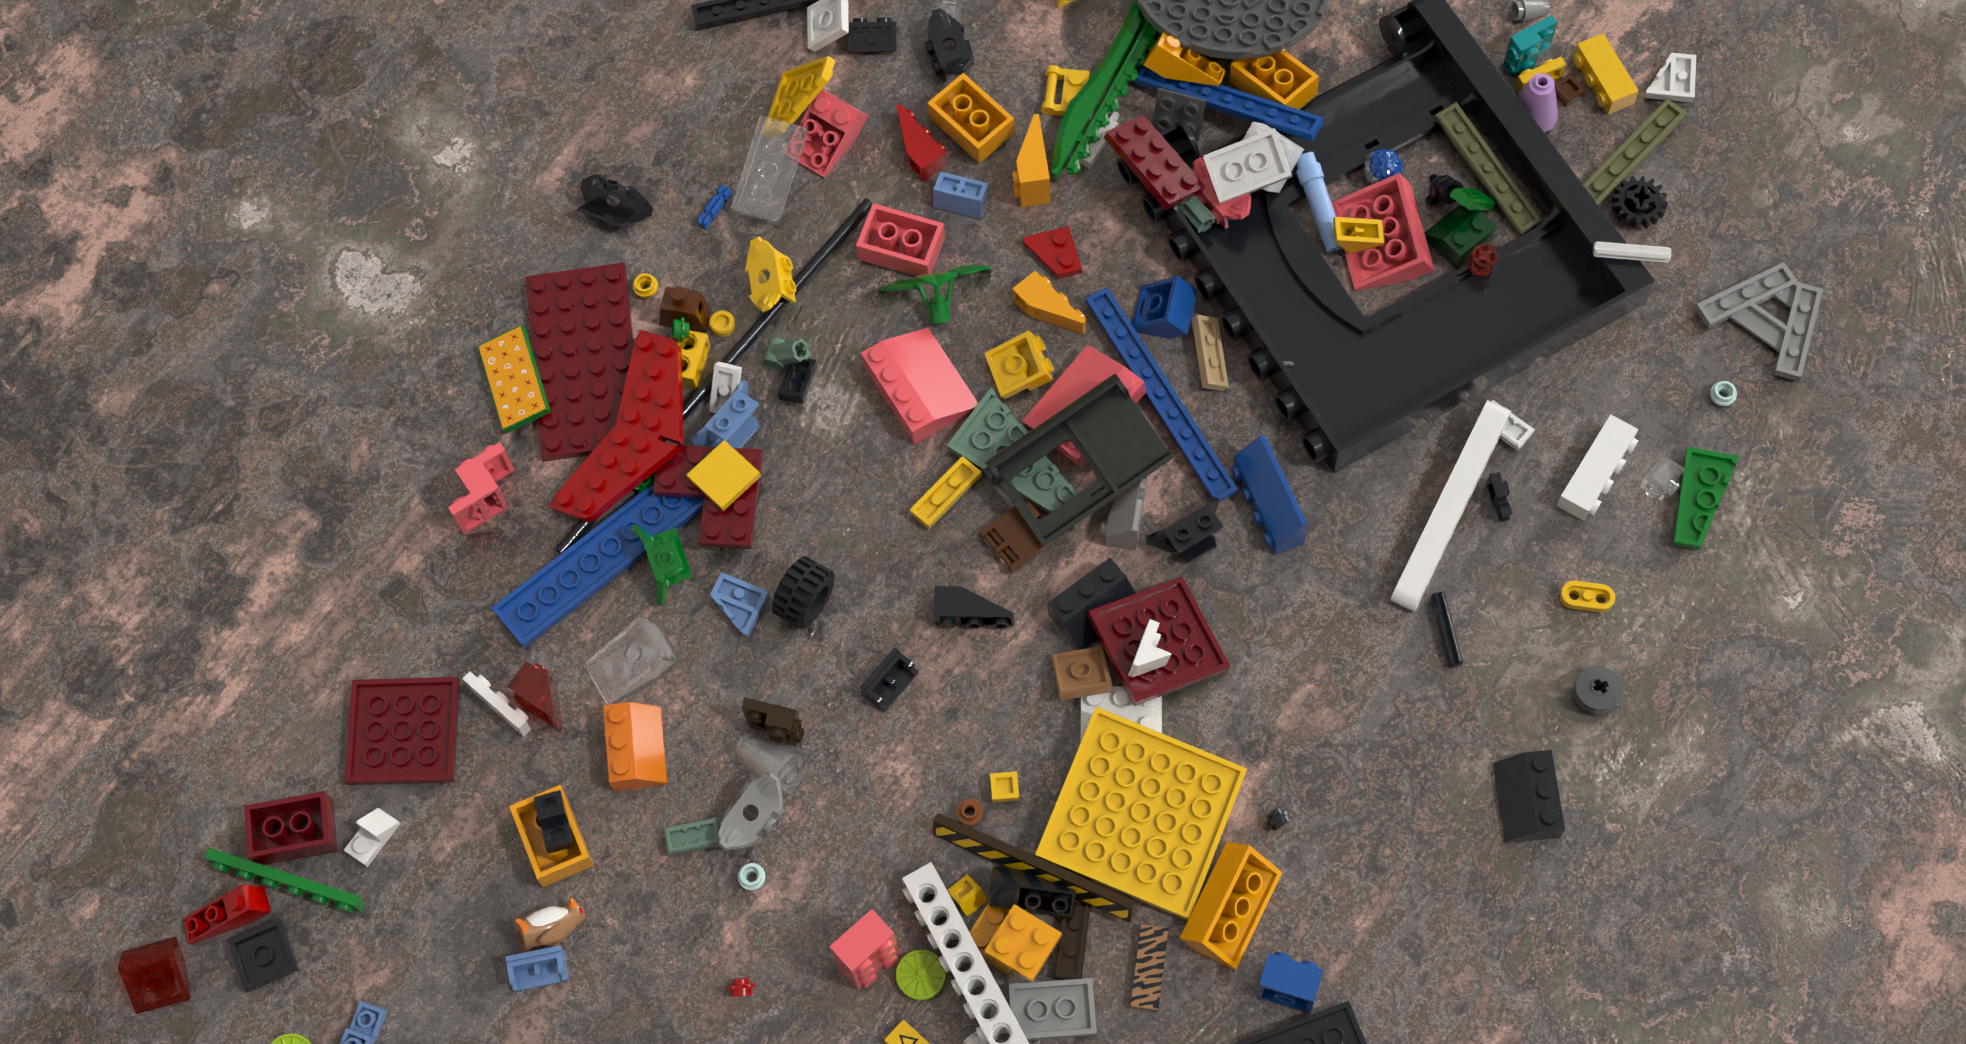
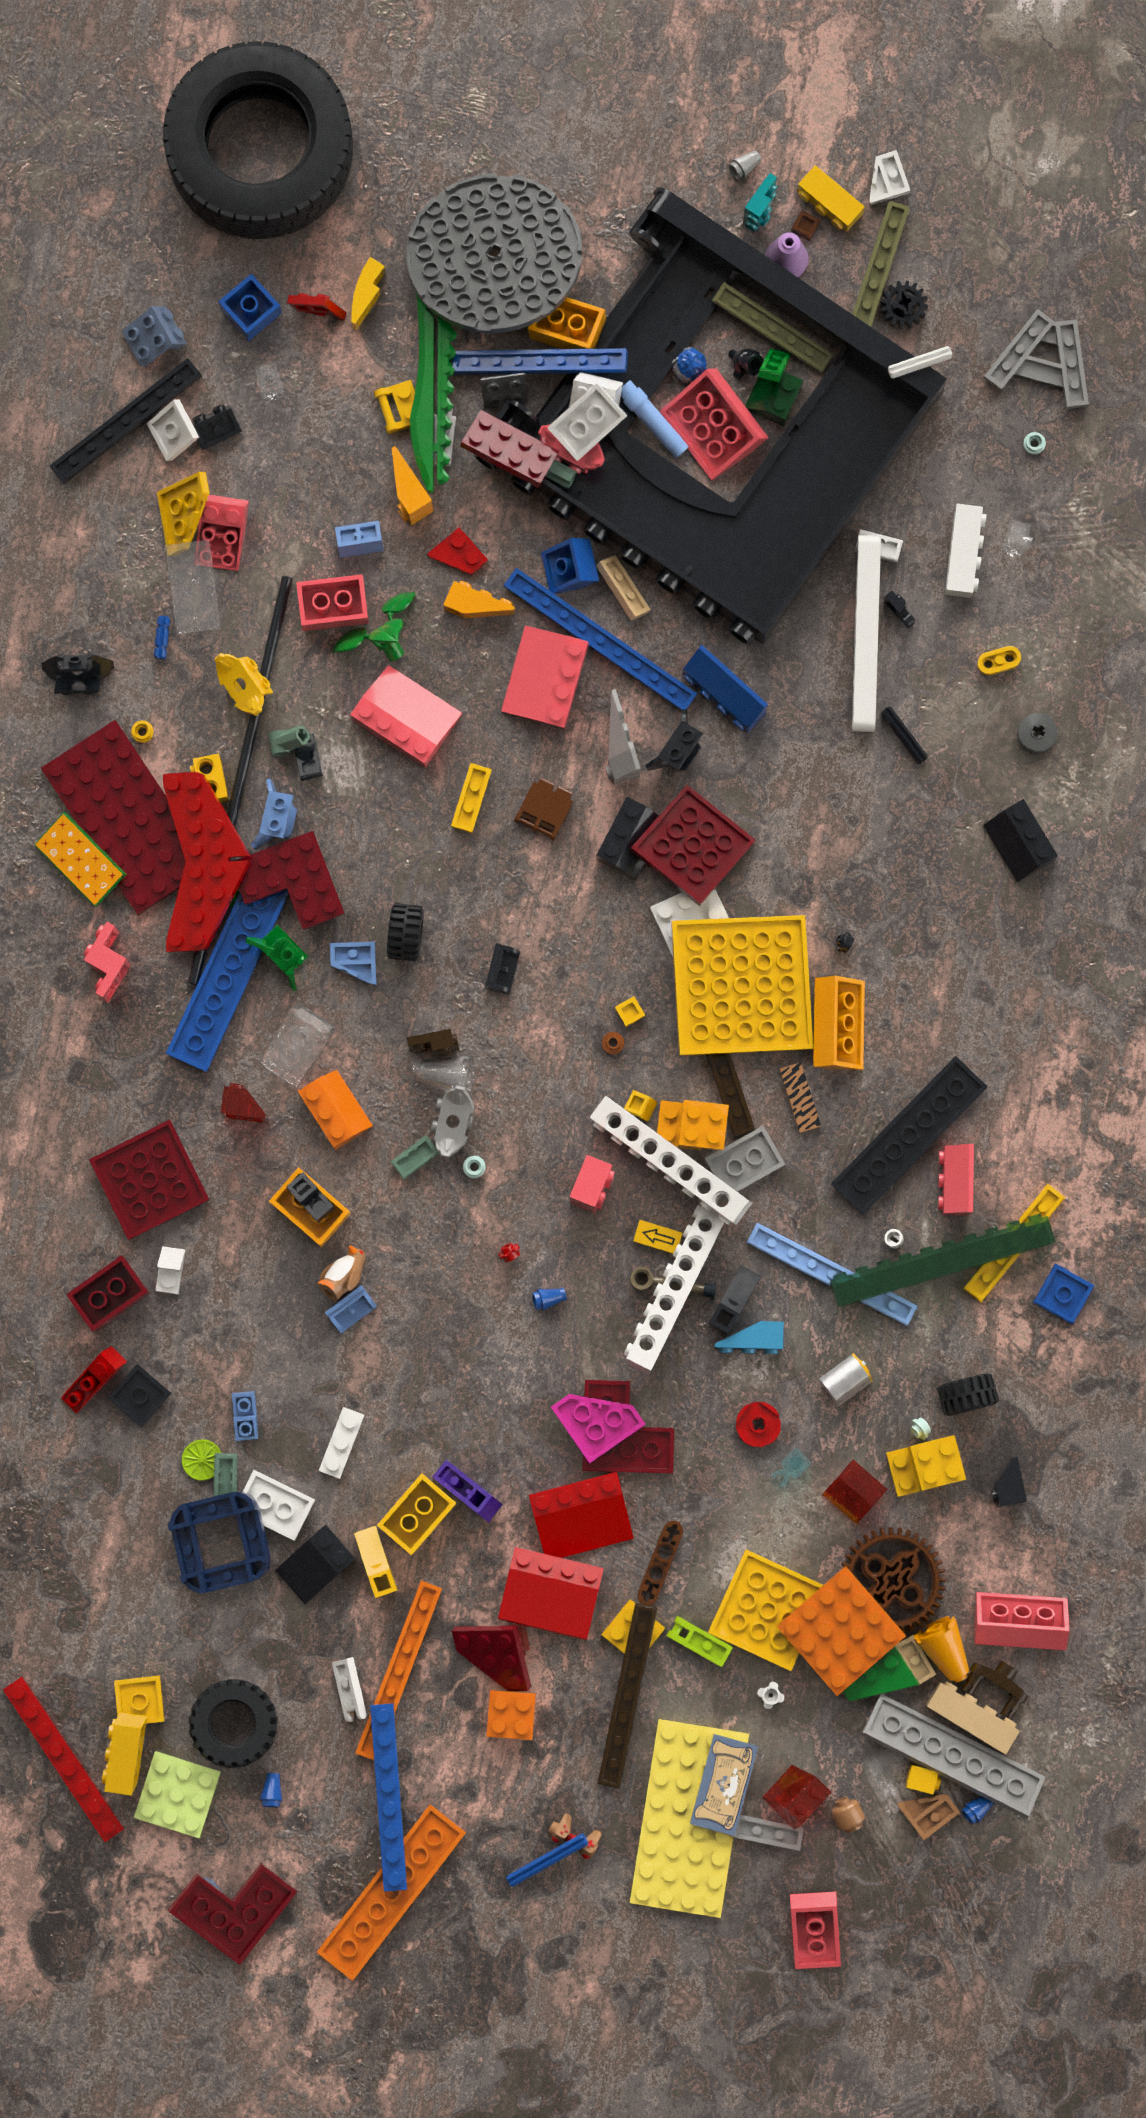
camera: 30 degrees left, 15 degrees up
clear red slope [118,936,191,1014] -> none
green plate [204,848,365,914] -> none
white plate [462,671,531,737] -> none
reddish brown torso [659,286,712,333] -> none
green plate [672,317,689,342] -> none
yellow tile [687,440,761,511] -> none
yellow tile [709,310,735,337] -> none
white slope [709,361,742,413] -> none
lime wheel [896,950,946,1000] -> none
red slope [897,103,947,182] -> none
black piece [925,8,975,83] -> none
light orange brick [927,73,1015,164] -> none
dark brown tile [933,813,1136,923] -> none
black slope [934,586,1014,629] -> none
sand green wing [946,388,1081,531] -> none
yellow plate [984,330,1054,399] -> none
pearl dark grey piece [984,374,1174,547] -> none
black slope [989,866,1076,917] -> none
medium nougat plate [1051,646,1113,701] -> none
white slope [1128,619,1171,677] -> none
light orange slope [1144,32,1226,86] -> none
blue brick [1256,952,1323,1014] -> none
yellow slope [1333,217,1384,254] -> none
clear red wheel [1469,244,1498,275] -> none
yellow plate [1515,57,1566,93] -> none
green wing [1672,447,1740,550] -> none

